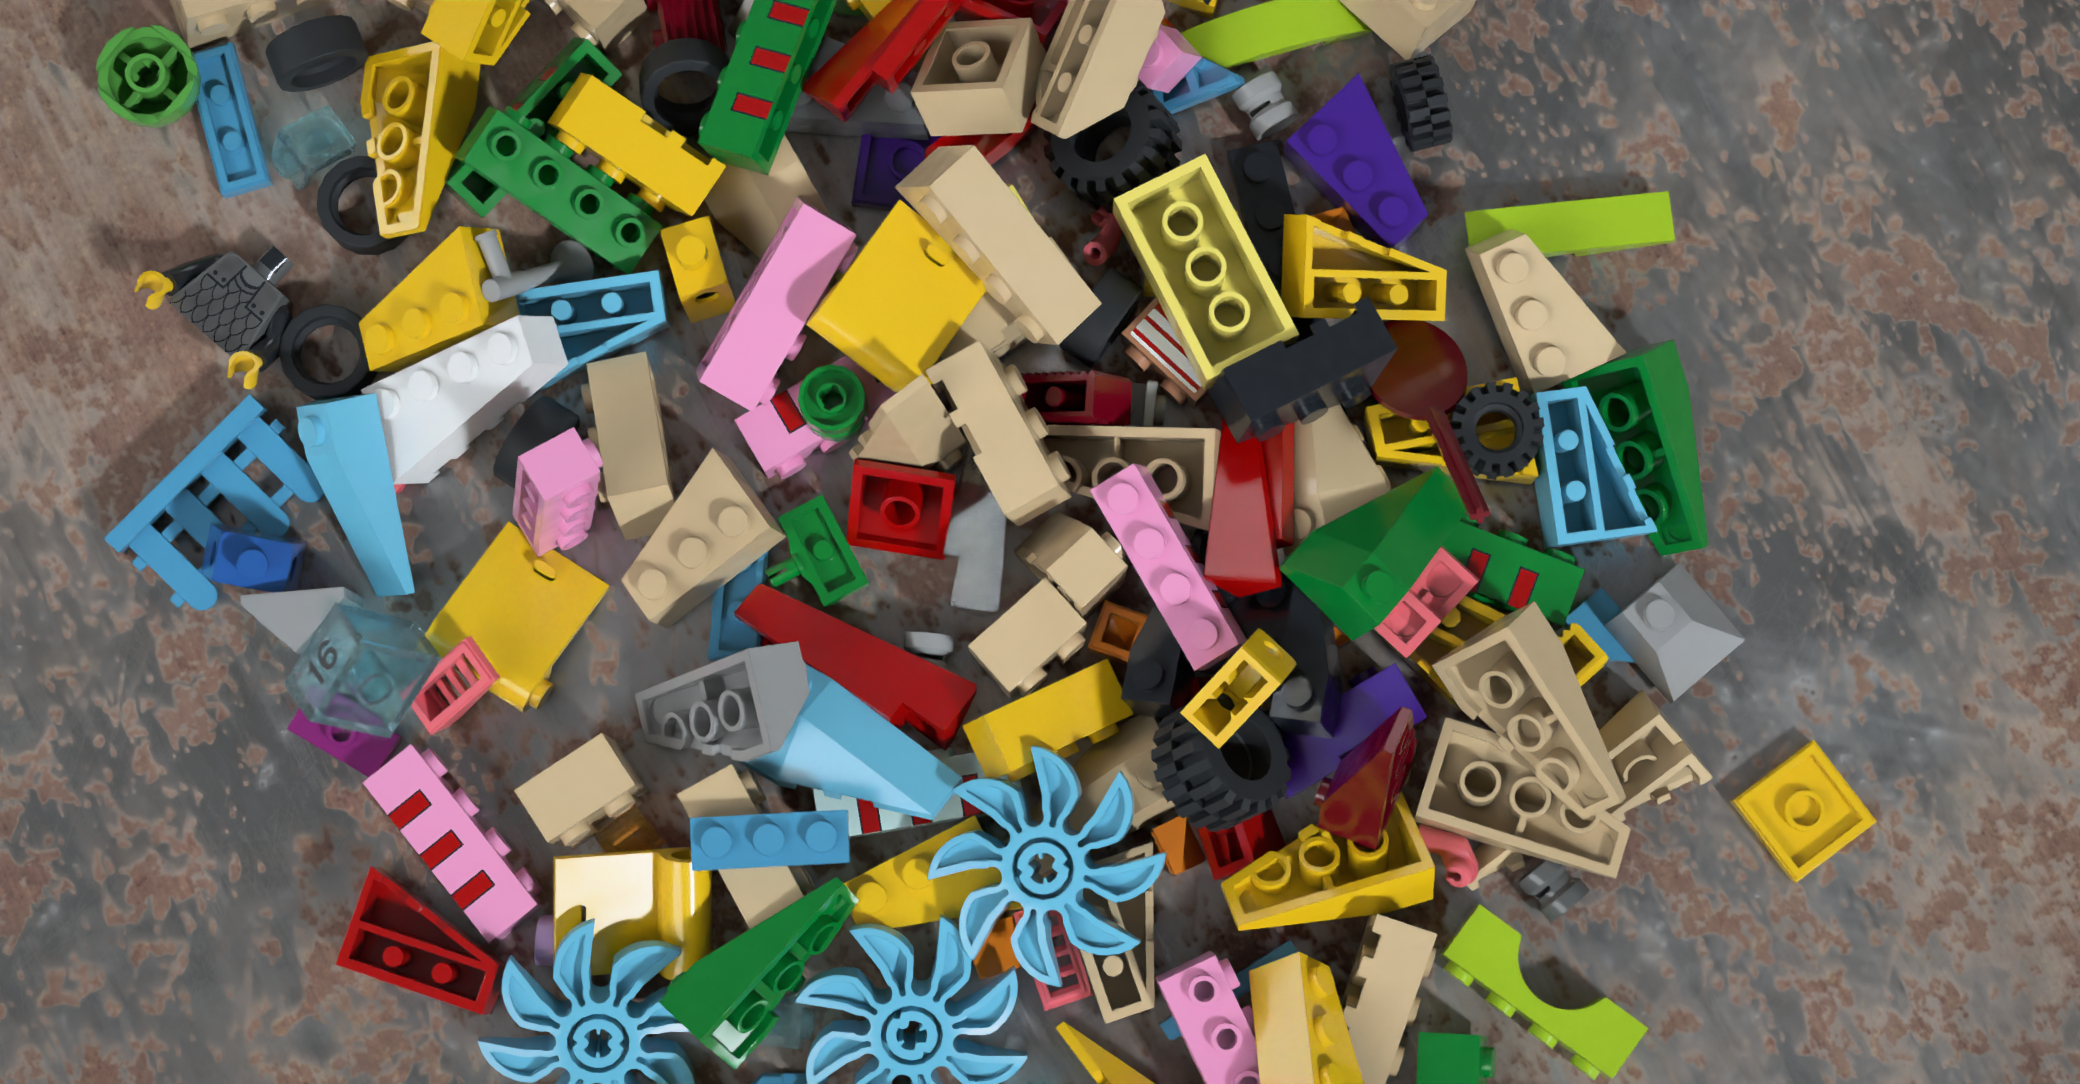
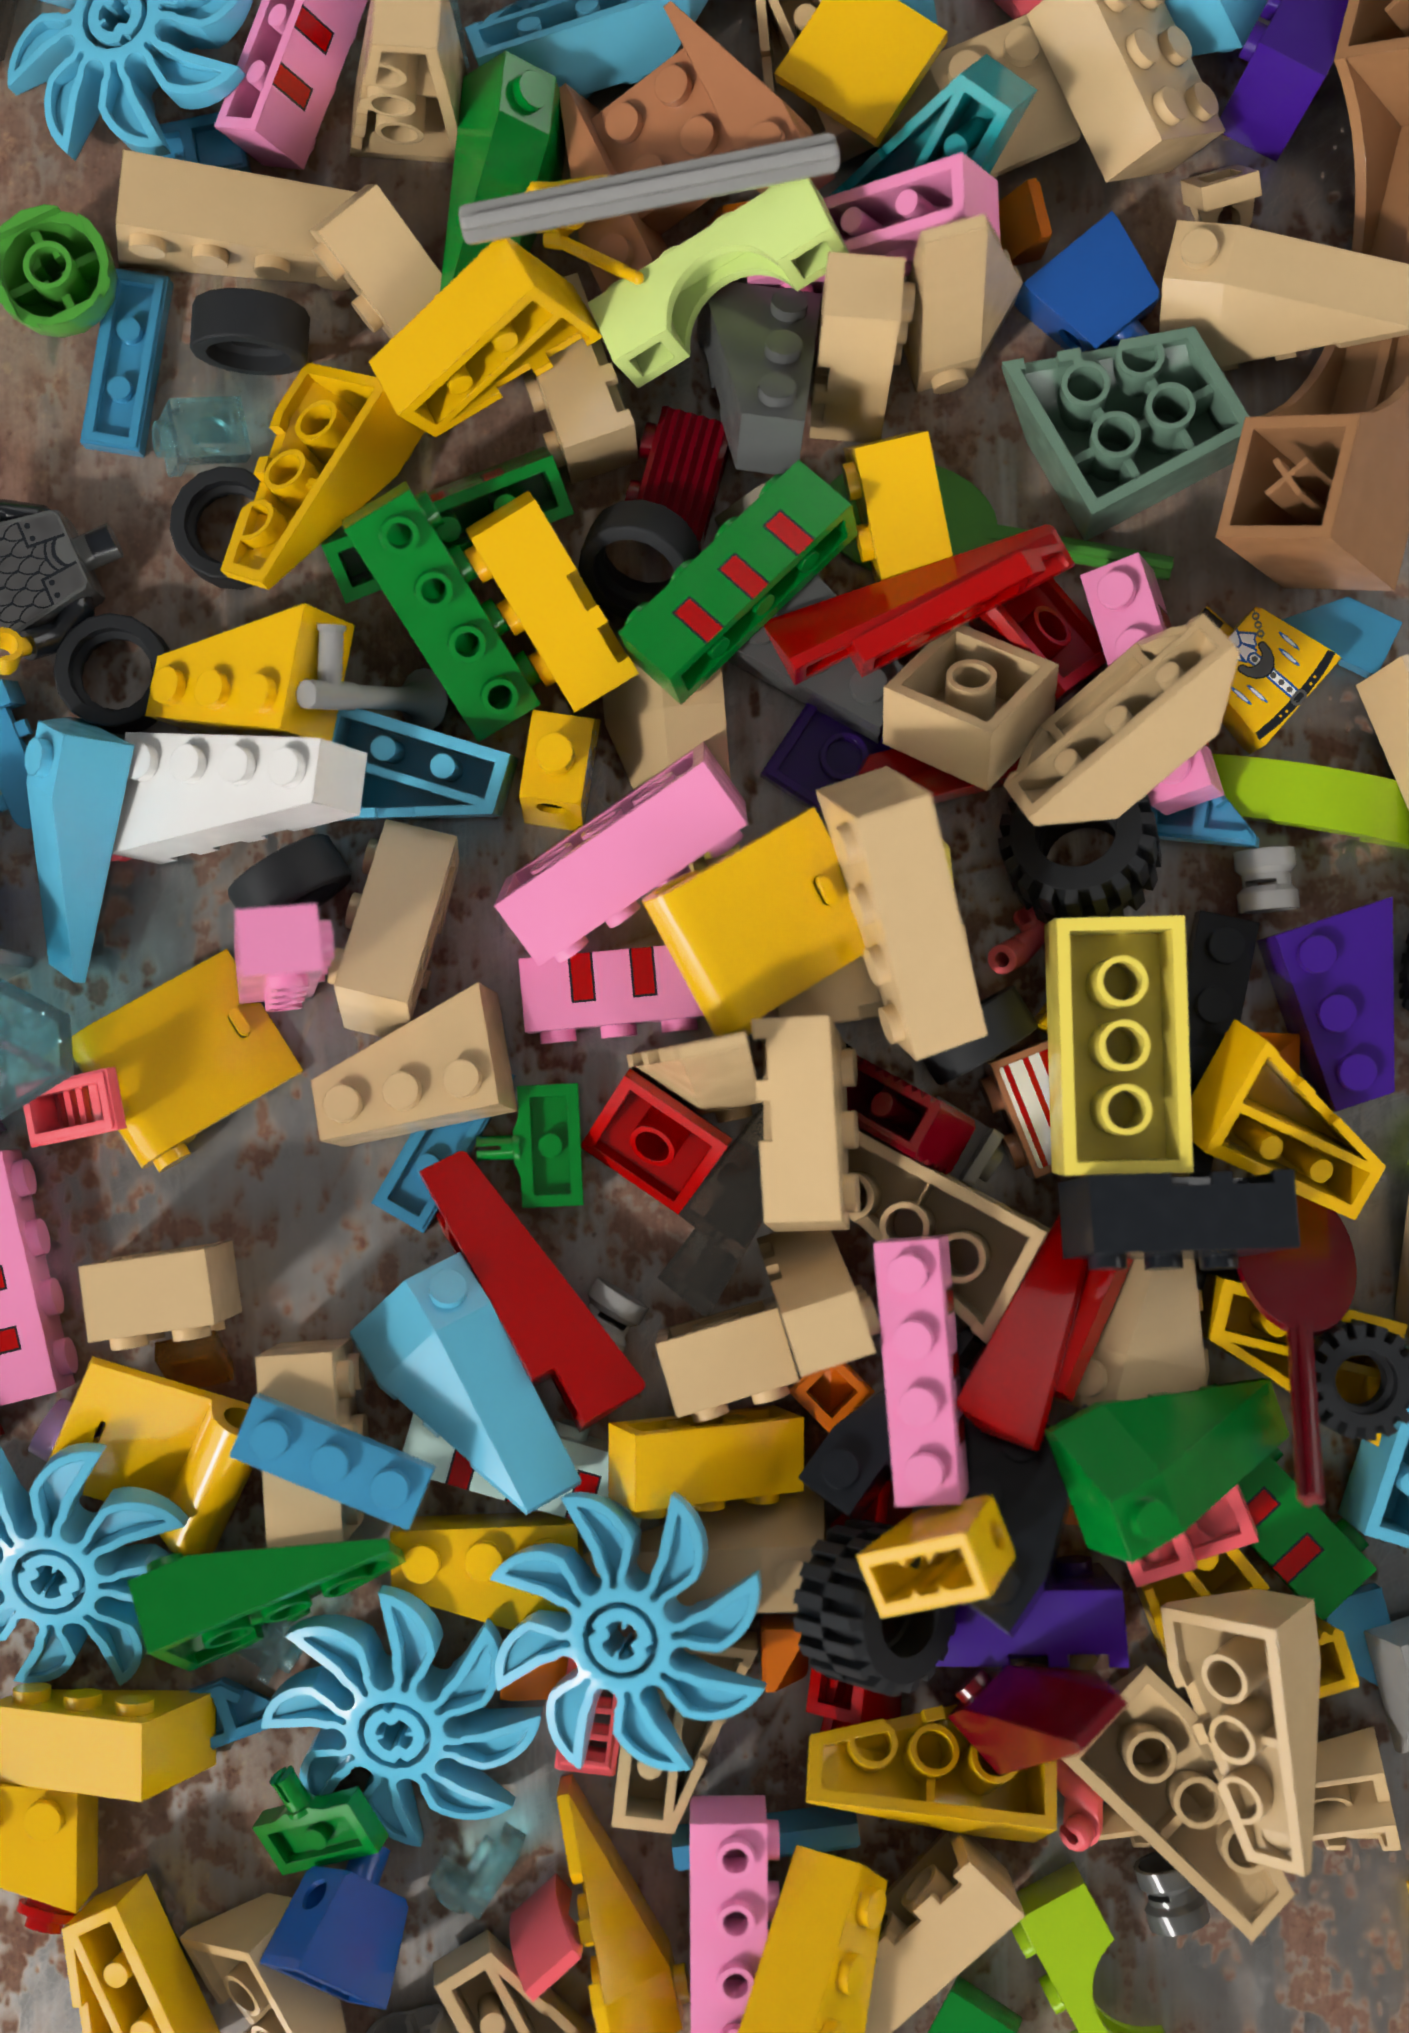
camera: 25 degrees right, 5 degrees up
light grey wedge [635,641,810,762] -> none
green wheel [798,364,869,442] -> none

